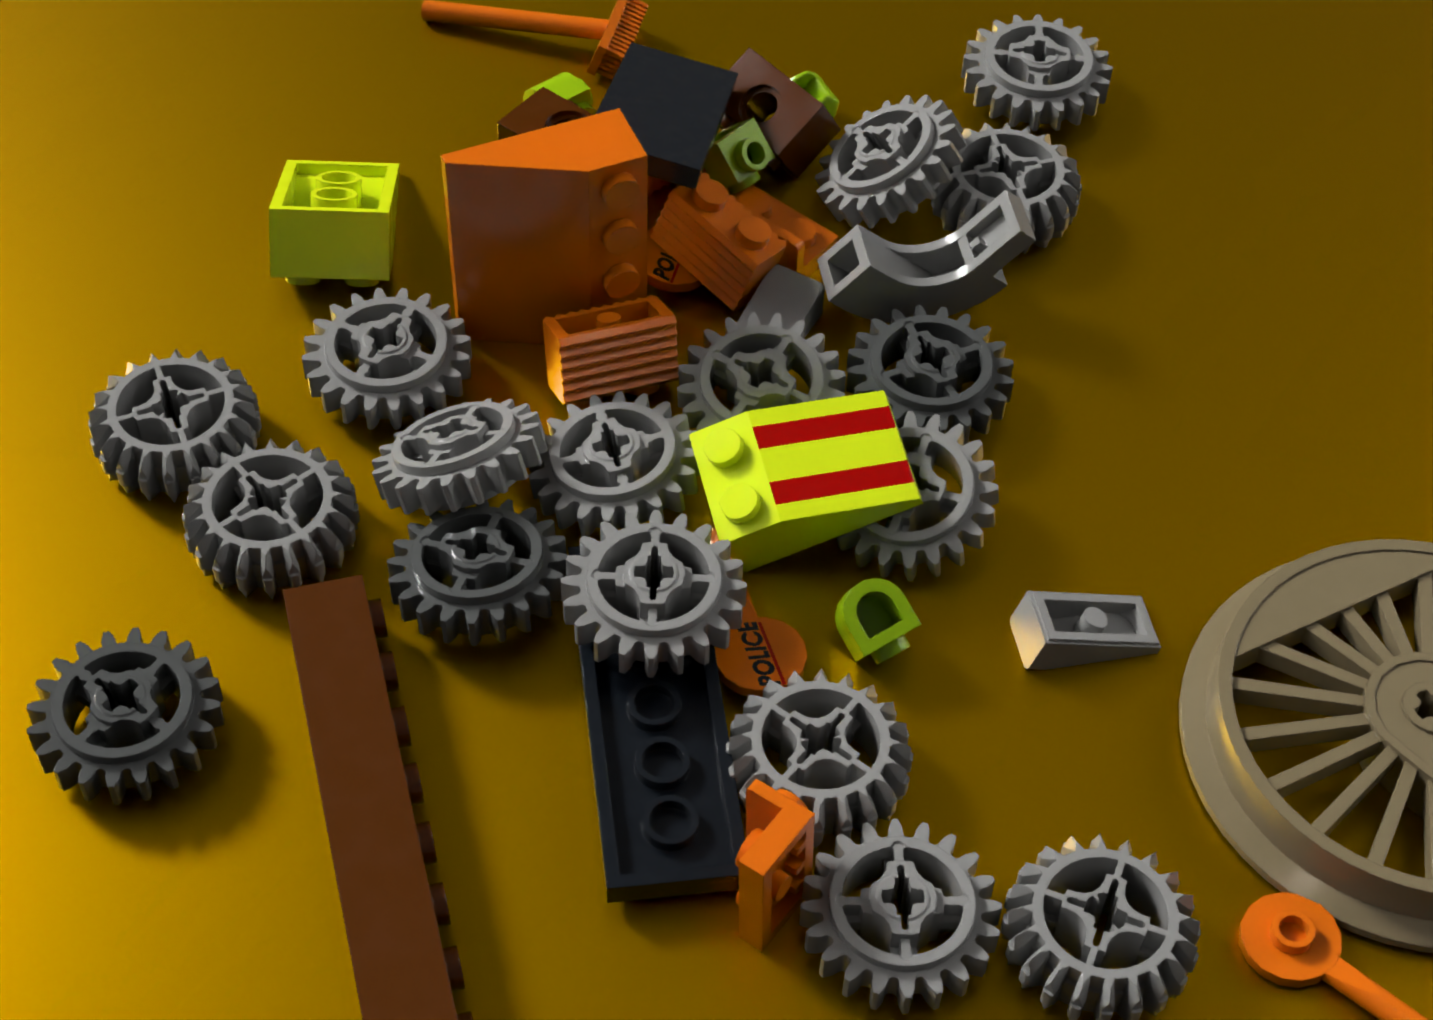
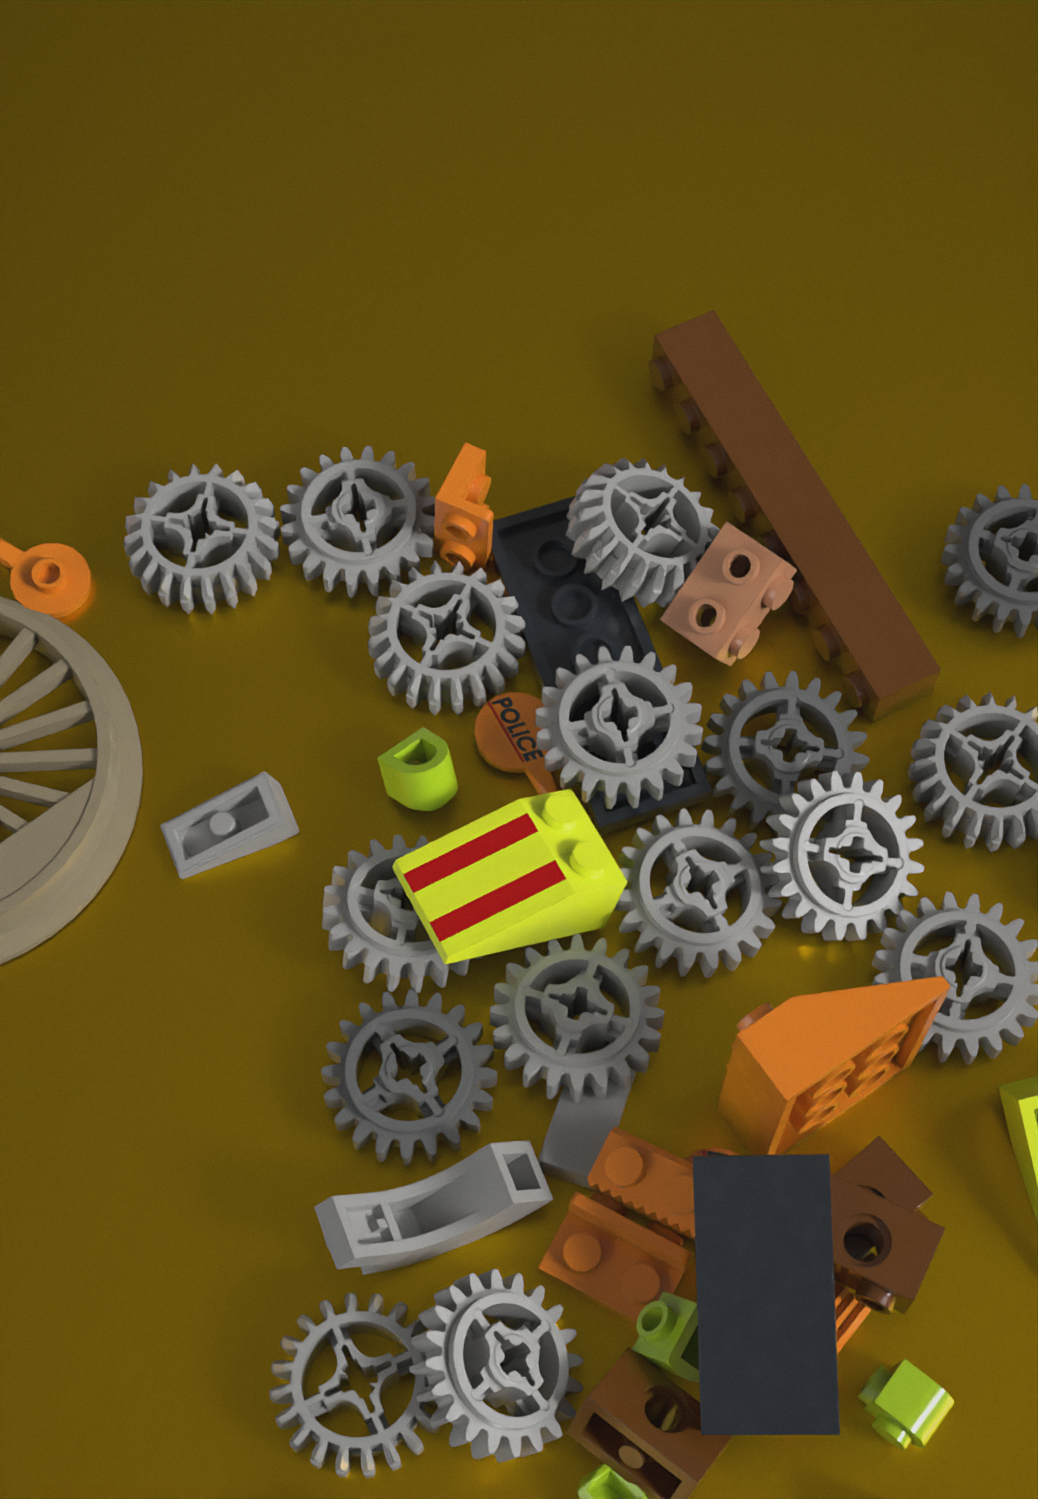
camera: 170 degrees right, 15 degrees up
orange brick [543,295,679,408] -> none
none -> light grey gear [565,458,720,608]
none -> nougat brick [660,521,797,666]

